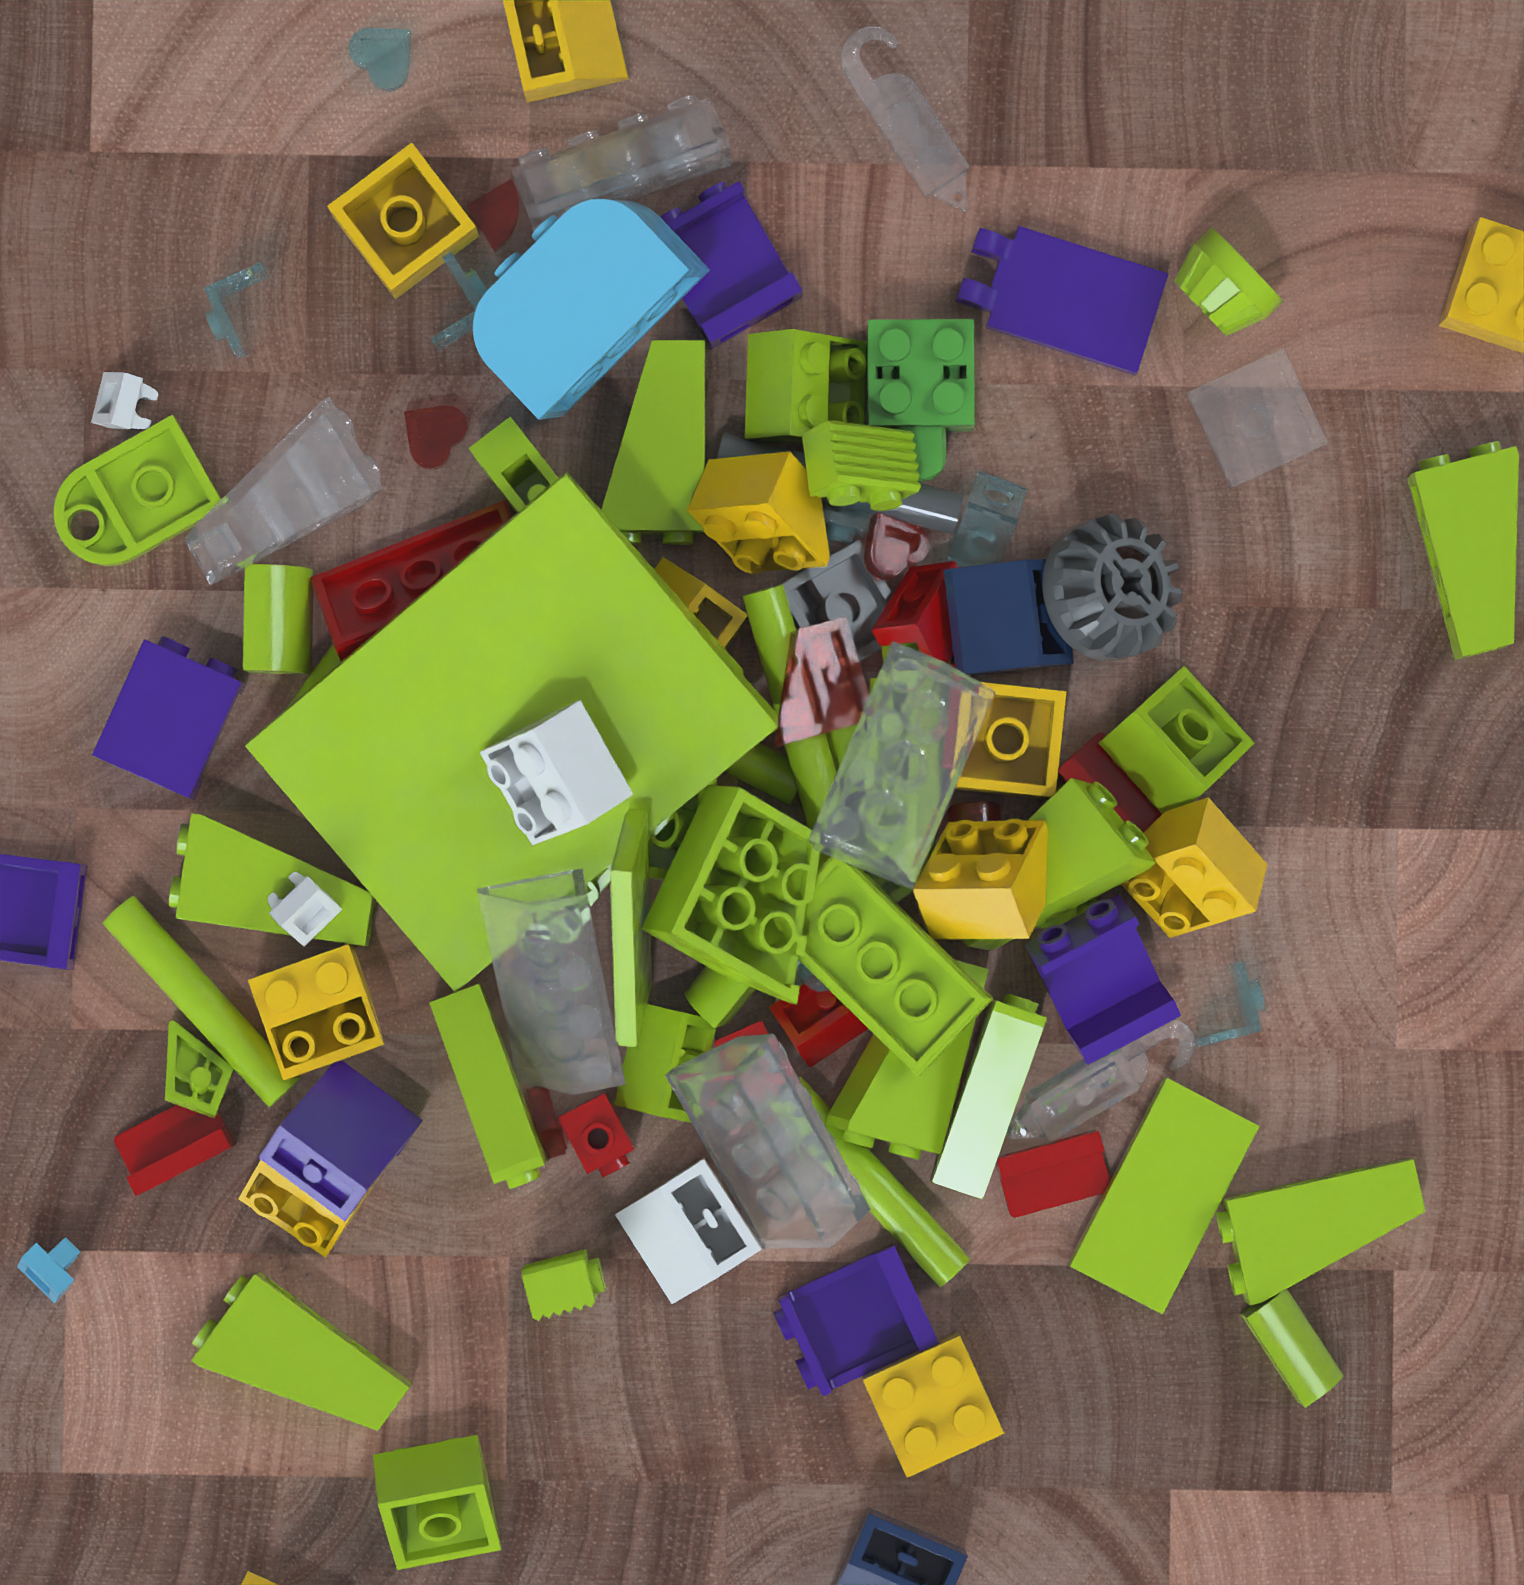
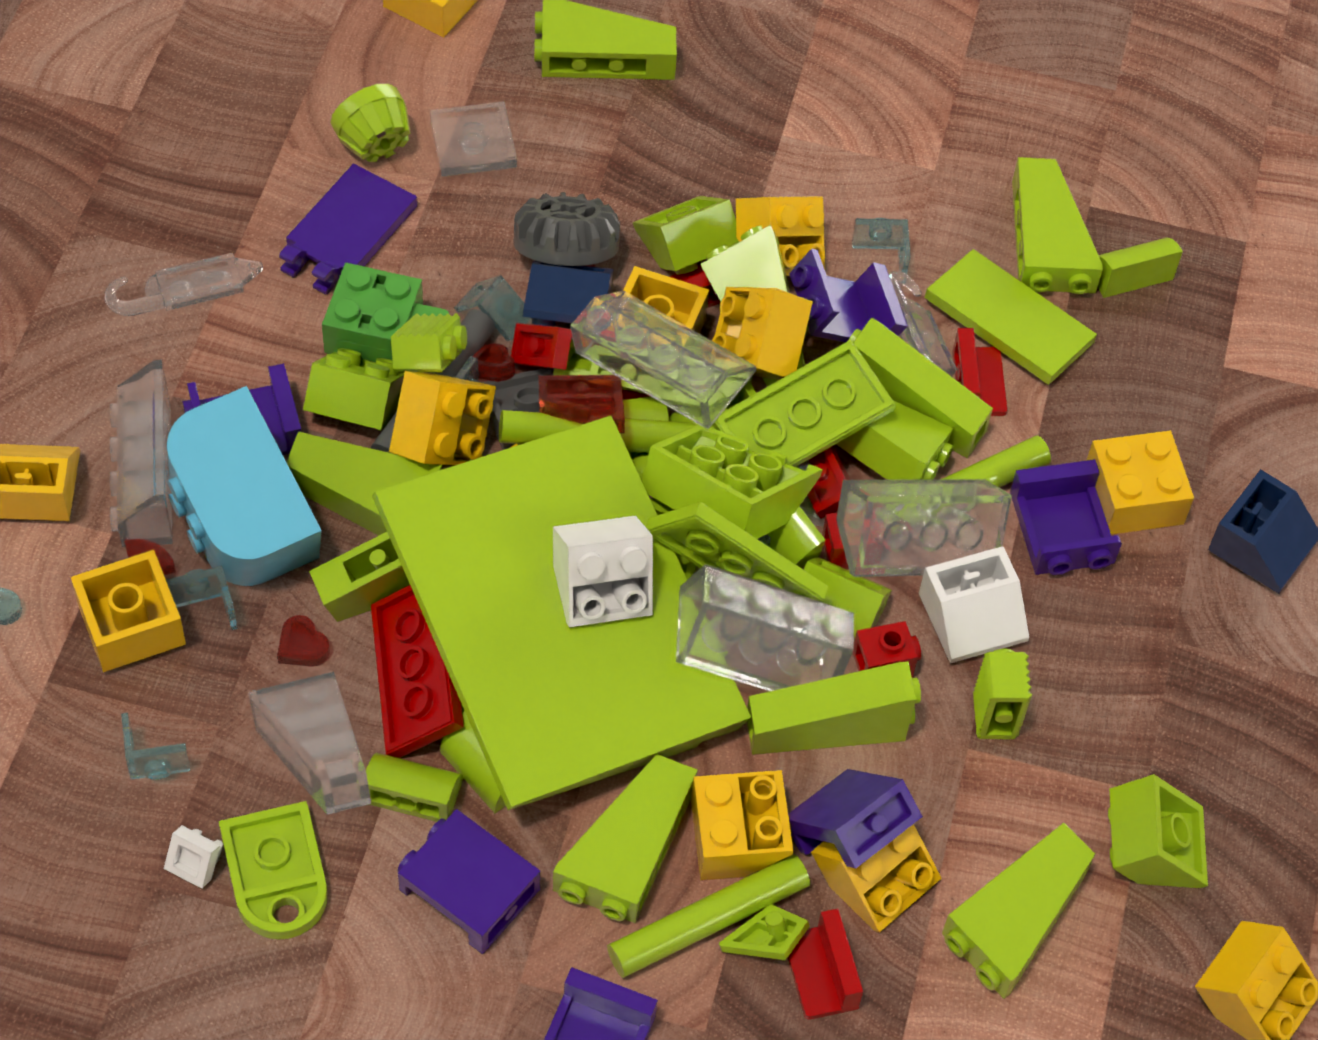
camera: 75 degrees left, 30 degrees down
white tile [268,872,342,946] -> none

